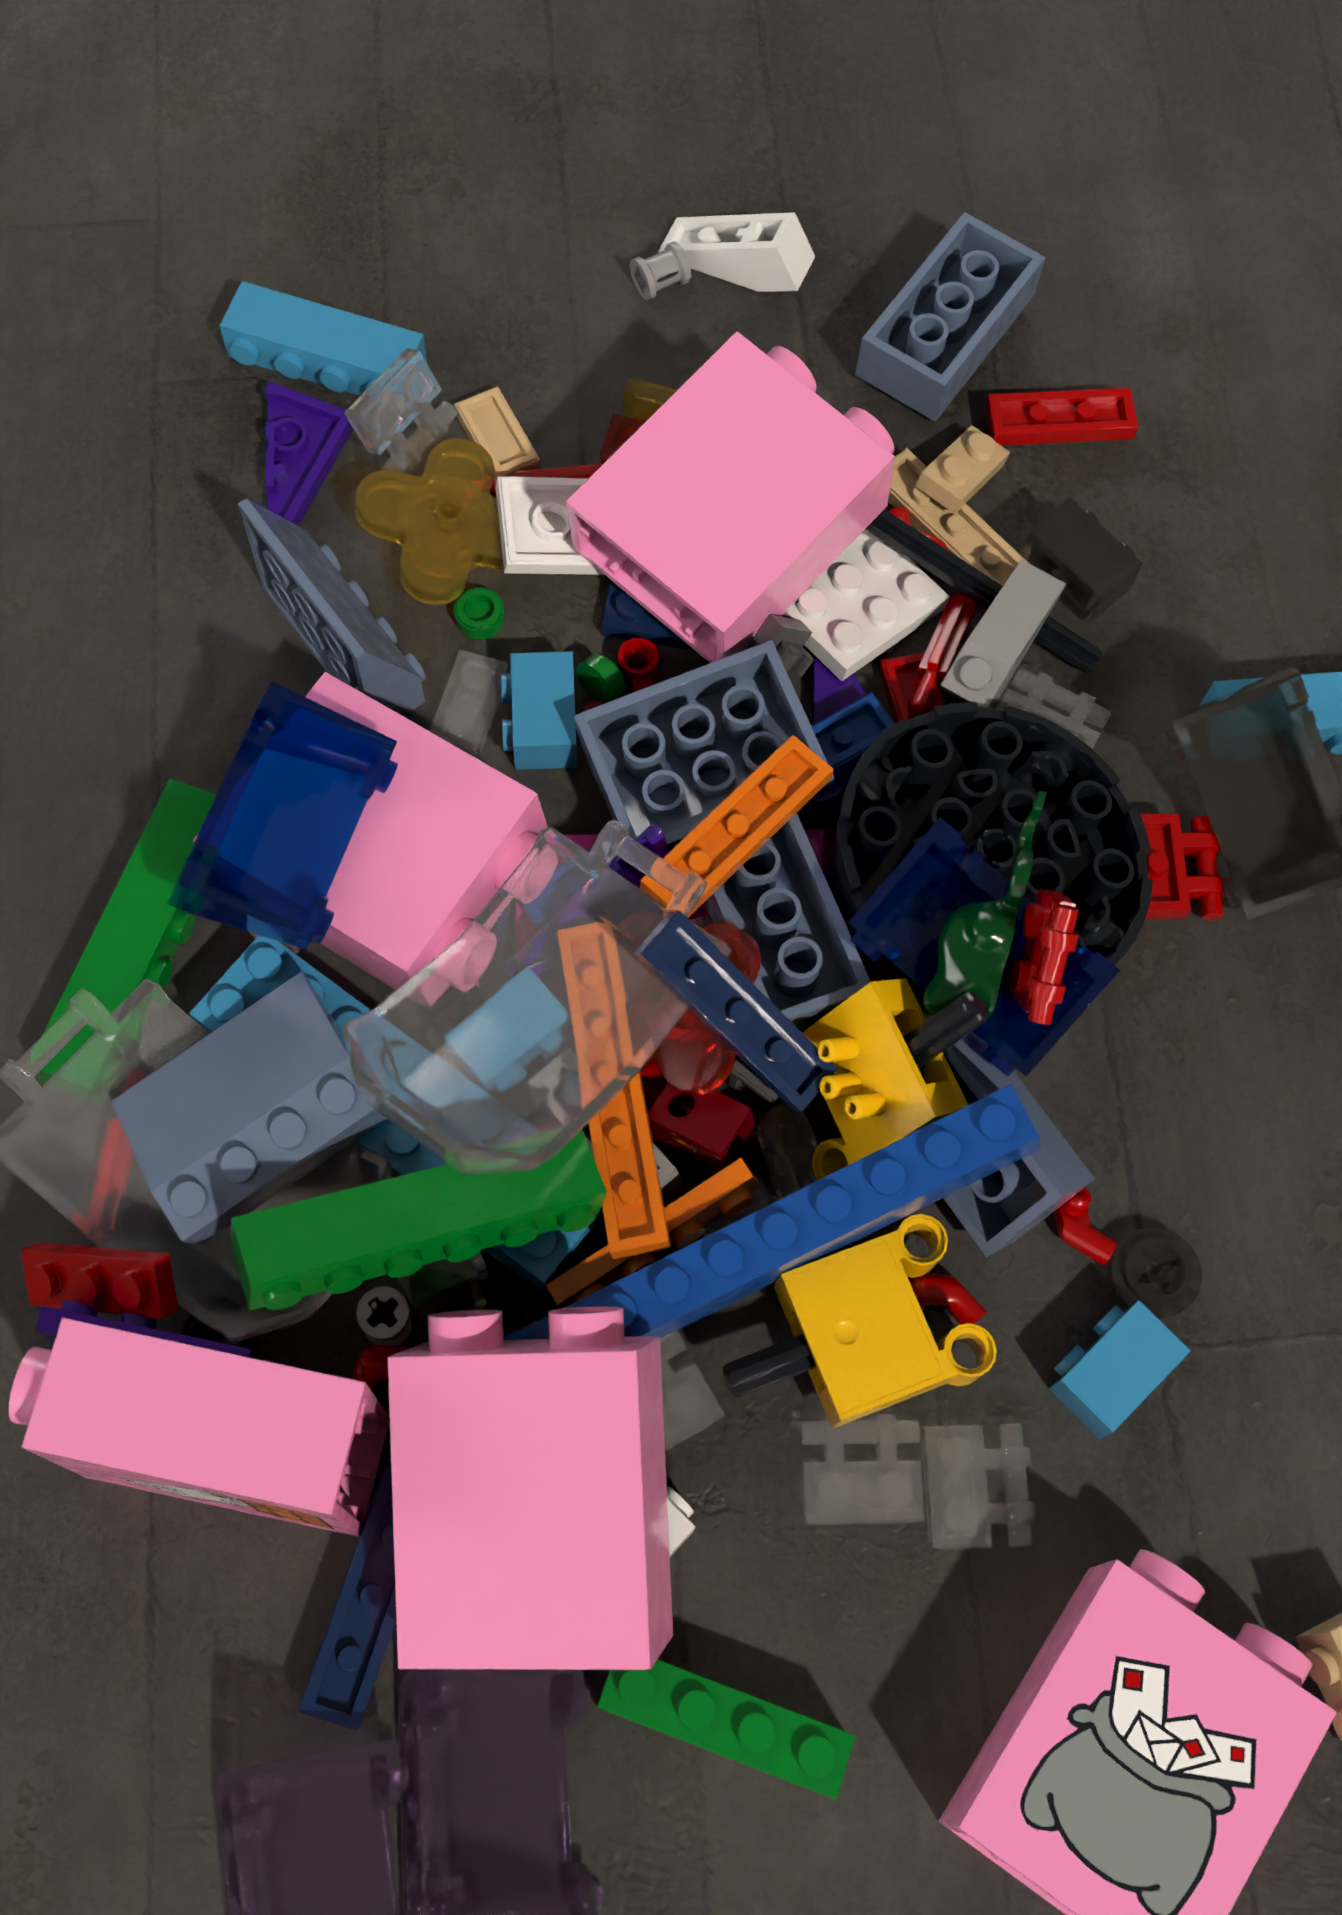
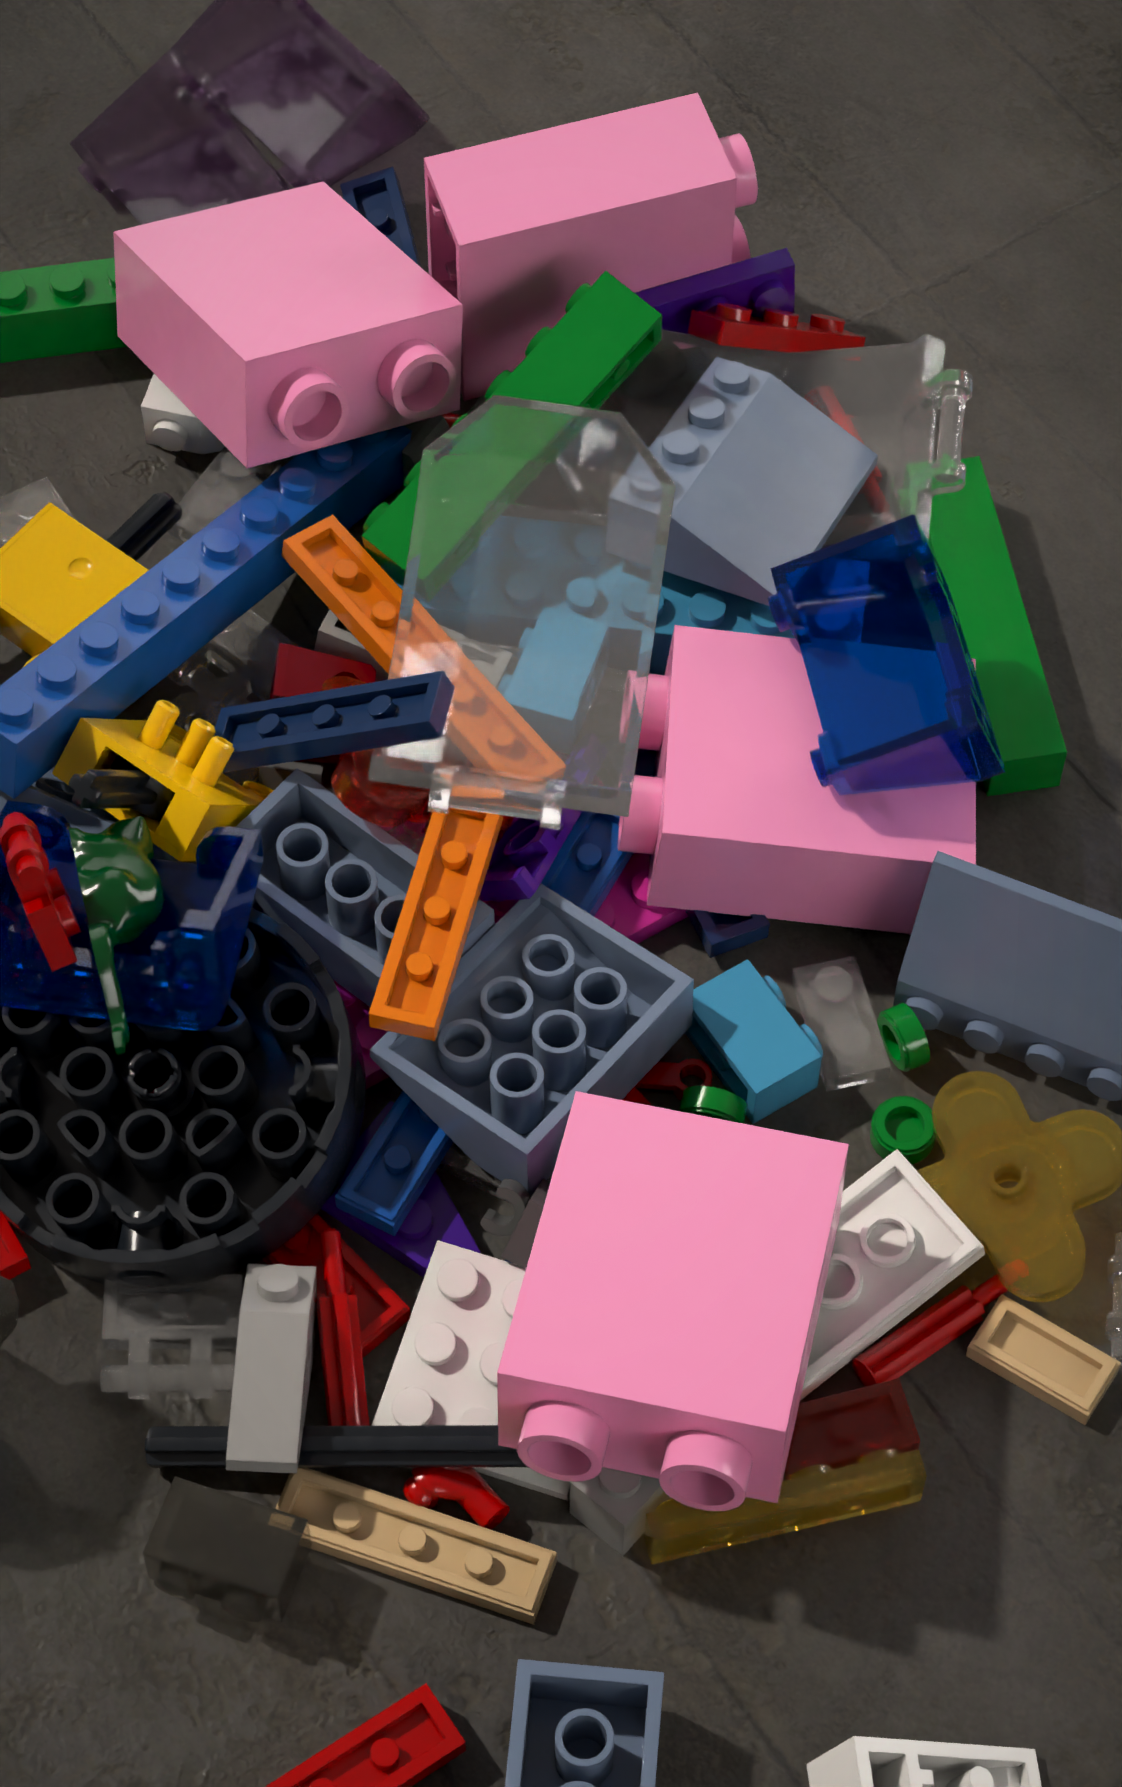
camera: 155 degrees right, 10 degrees down
orange plate [546,1158,761,1308] -> none
light grey bush [630,241,691,301] -> none
tan plate [915,425,1011,514] -> none
none -> green tile [877,1003,930,1072]

